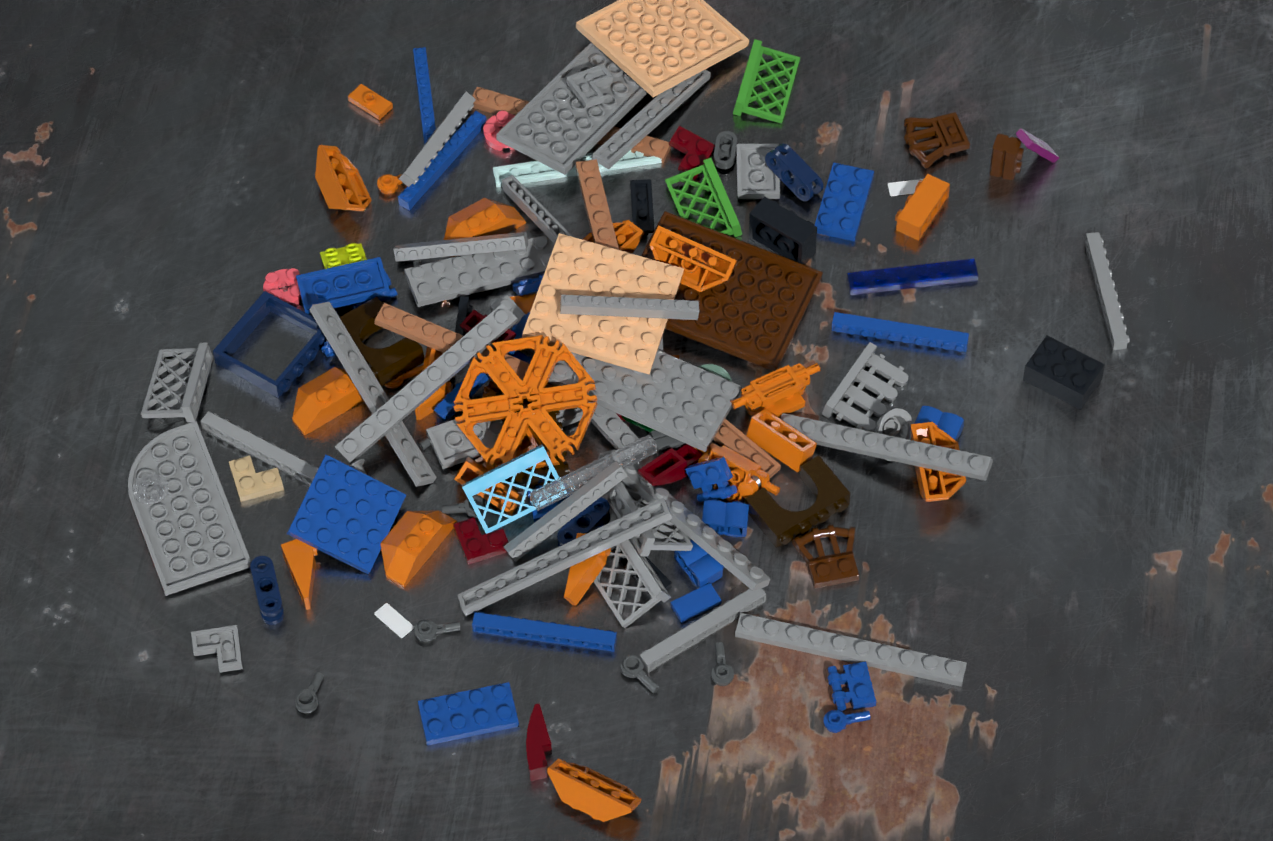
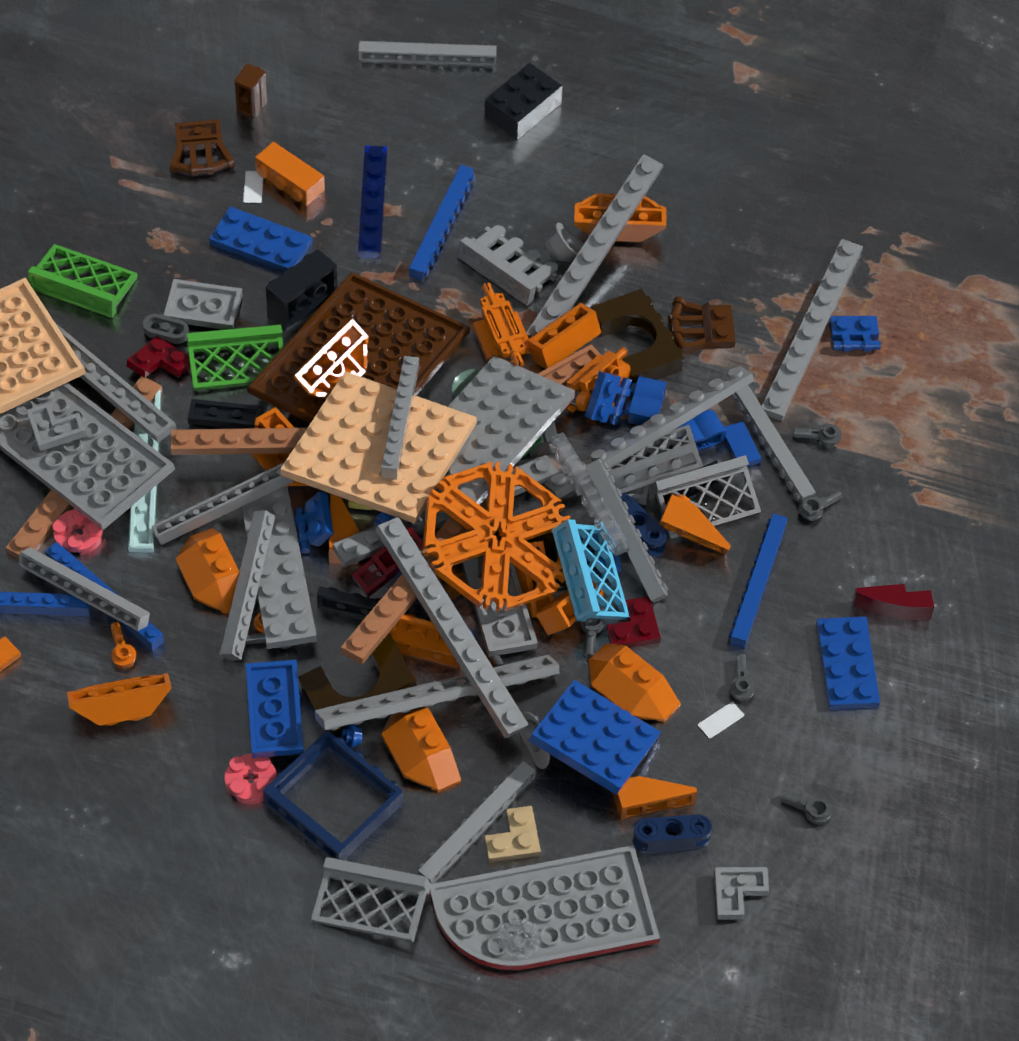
camera: 85 degrees left, 0 degrees up
neon yellow hinge [320,243,367,269] -> none
light grey plate [457,497,673,616] -> none
orange wedge [547,758,642,822] -> none
dark red slope [638,444,702,486] -> none
dark blue piece [765,143,824,201] -> none
blue plate [823,710,871,733] -> none
blue brick [914,406,964,441] -> none
magenta tile [1016,128,1060,163] -> none

